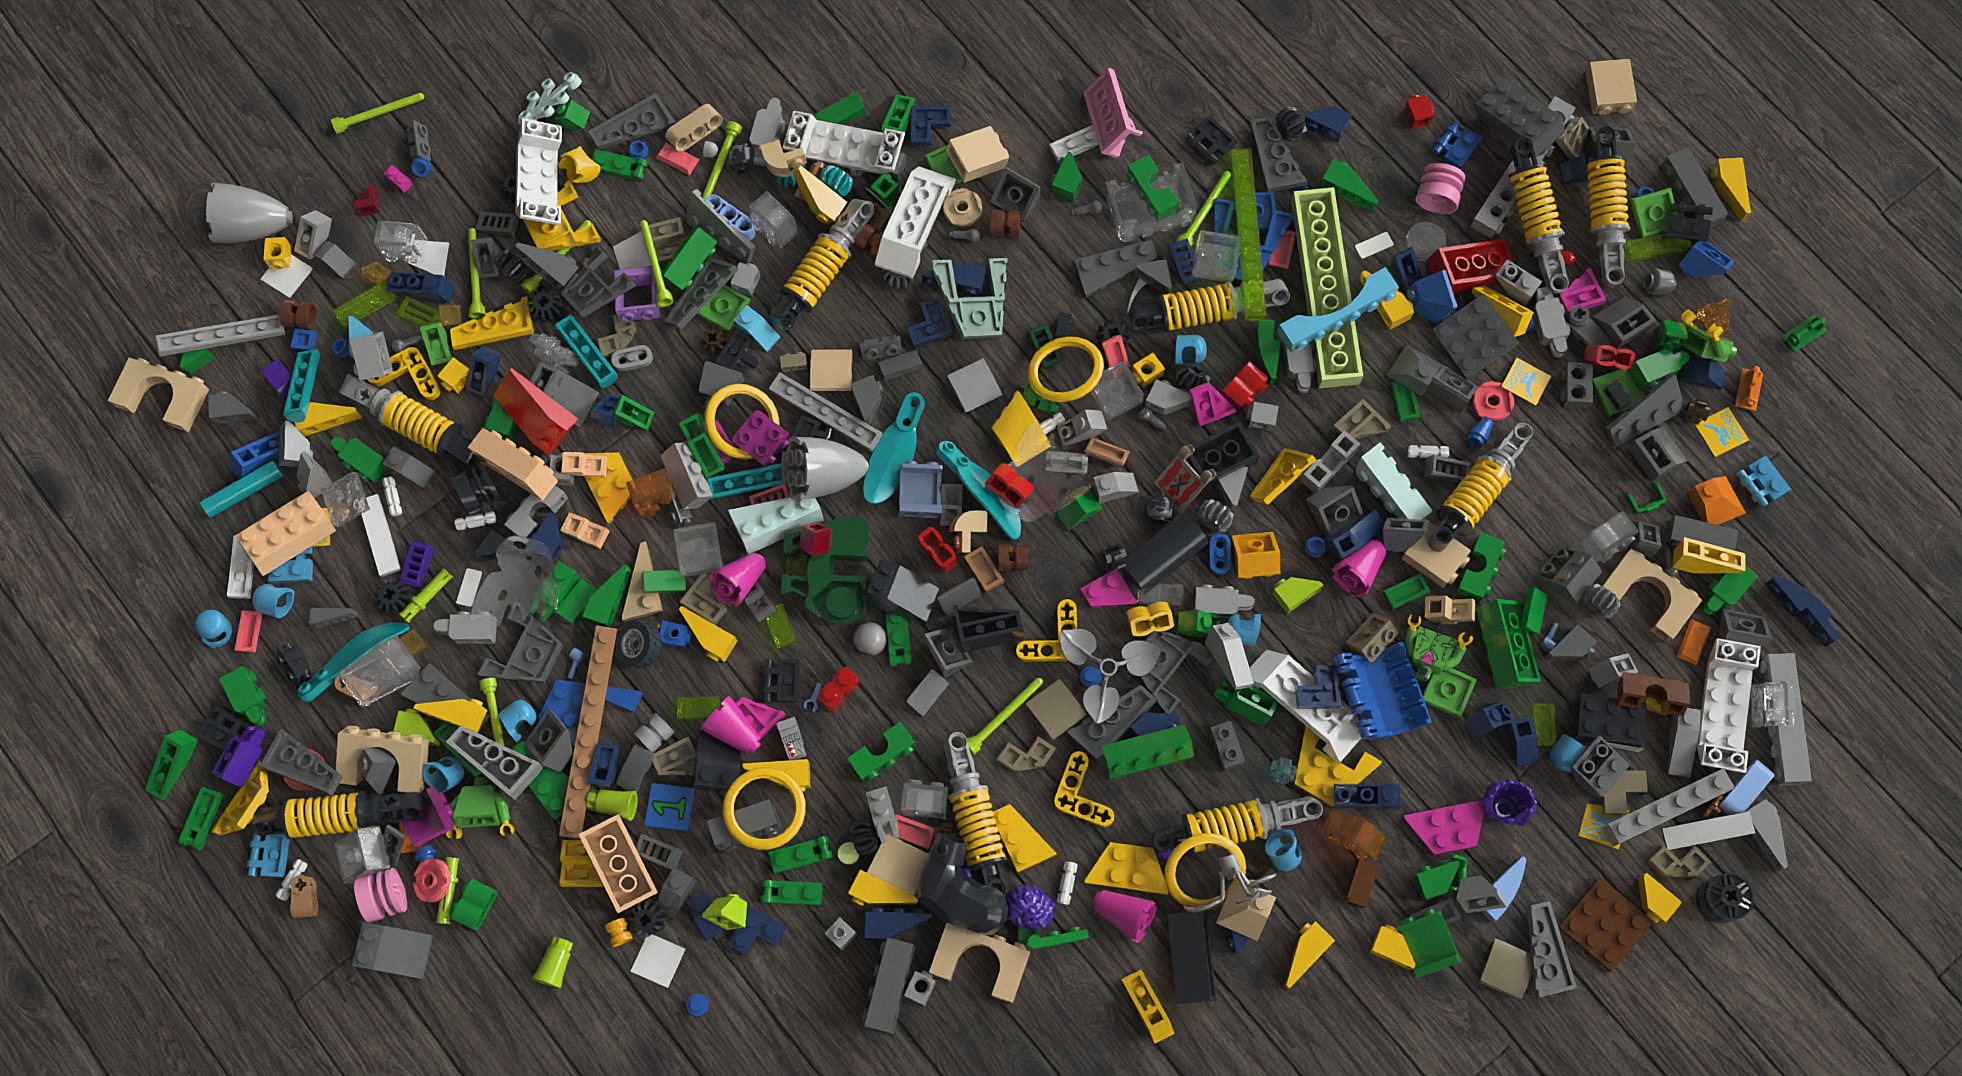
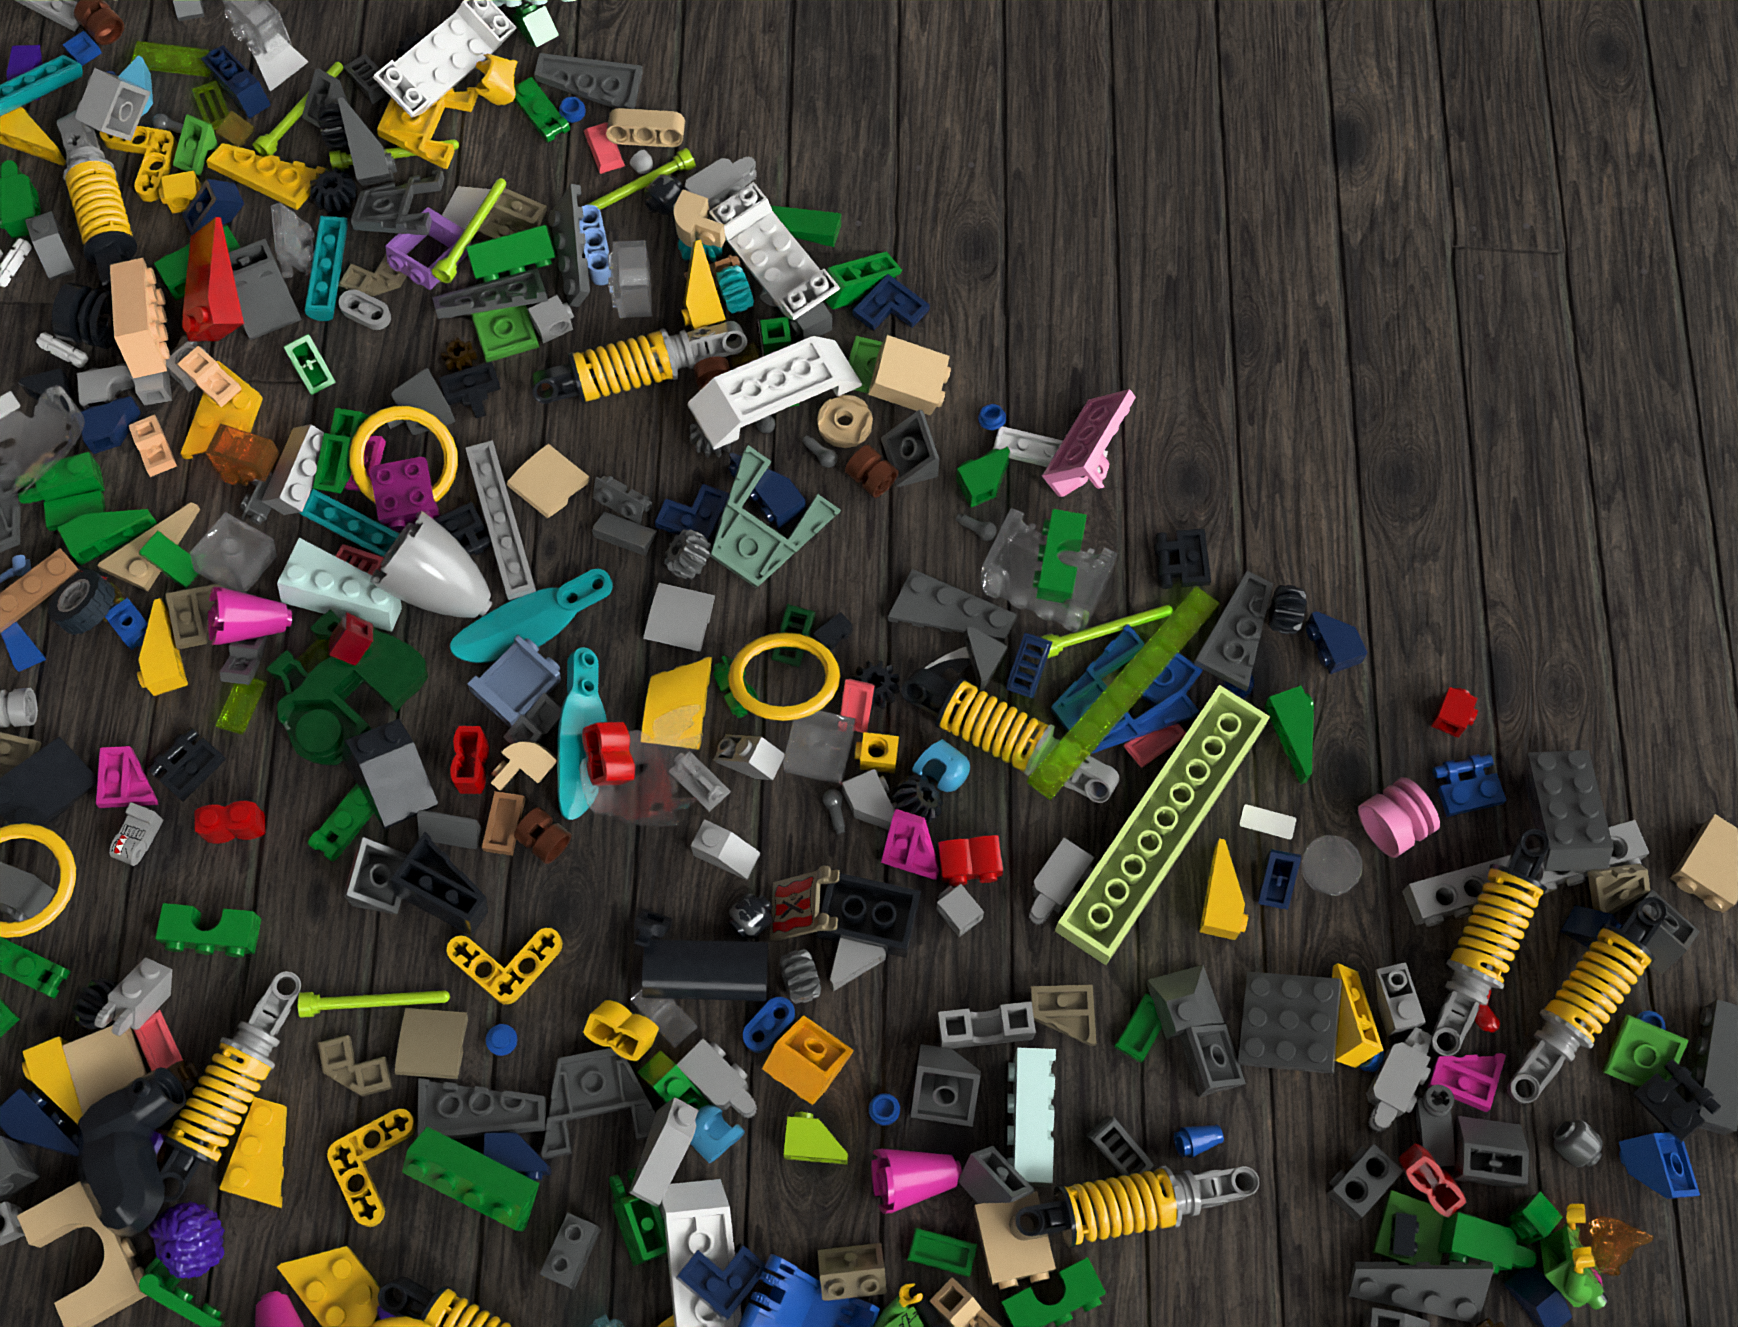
camera: 35 degrees right, 5 degrees down
clear yellow plate [361,261,391,284] -> none
dark blue slope [591,394,619,428] -> none
clear neon green tile [677,696,720,719] -> none
dark pink cone [700,696,761,754] -> none
medium azure slope [734,305,780,352] -> none
yellow slope [743,759,810,792] -> none
dark tan piece [780,352,808,372] -> none
medium blue hand [804,683,822,712] -> none
yellowish green tile [838,842,860,865] -> none
dark grey slope [850,375,883,425] -> none
light grey hair [853,622,887,655] -> none
clear brick [901,780,949,819] -> none
slope [906,669,949,717] -> none
white axle [1039,413,1065,435] -> none
green slope [1057,492,1103,531] -> none
white axle [1057,862,1077,905] -> none
light grey plant [1060,629,1161,723] -> none
dark pink wing [1080,568,1137,608] -> none
medium nougat tile [1085,437,1130,467] -> none
clear brick [1192,230,1241,283] -> none
yellow wing [1250,448,1316,505] -> none
green slope [1256,318,1281,386] -> none
medium azure arch [1278,267,1399,352] -> none
dark blue slope [1323,508,1385,559] -> none
blue slope [1407,270,1457,325] -> none
white axle [1408,445,1449,458] -> none
red slope [1427,239,1515,294] -> none
coral tile [1472,381,1514,422] -> none
yellow sticker [1502,358,1551,405] -> none
clear neon green tile [1625,234,1691,262] -> none
none -> dark grey gear [664,529,711,579]
none -> blue plate [978,404,1006,430]

